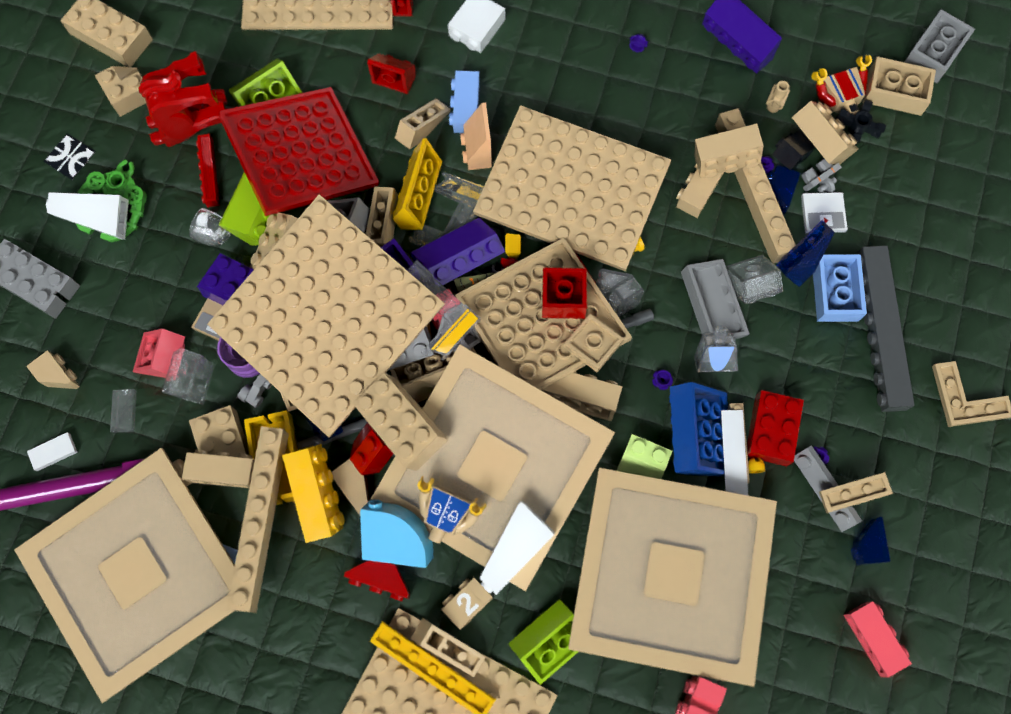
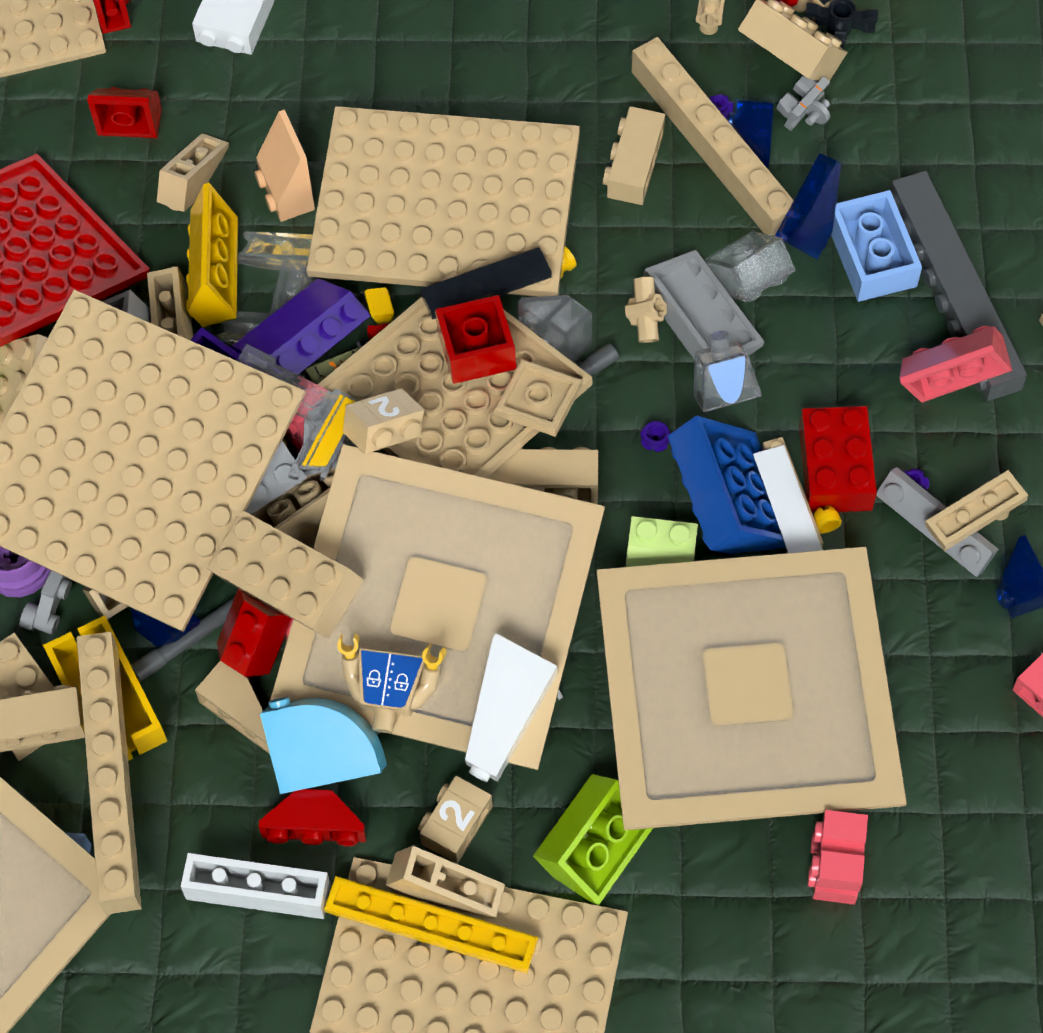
camera: 15 degrees left, 10 degrees down
yellow piece [282,444,345,543] -> none
light blue brick [449,71,479,133] -> none
tan brick [695,124,764,178] -> none
black brick [772,130,816,170] -> none
white tile [801,192,848,233] -> none
none -> white brick [180,853,331,919]
none -> tan brick [343,388,424,454]
none -> black tile [420,247,552,320]
none -> tan axle [625,277,667,343]
none -> coral slope [900,326,1013,403]

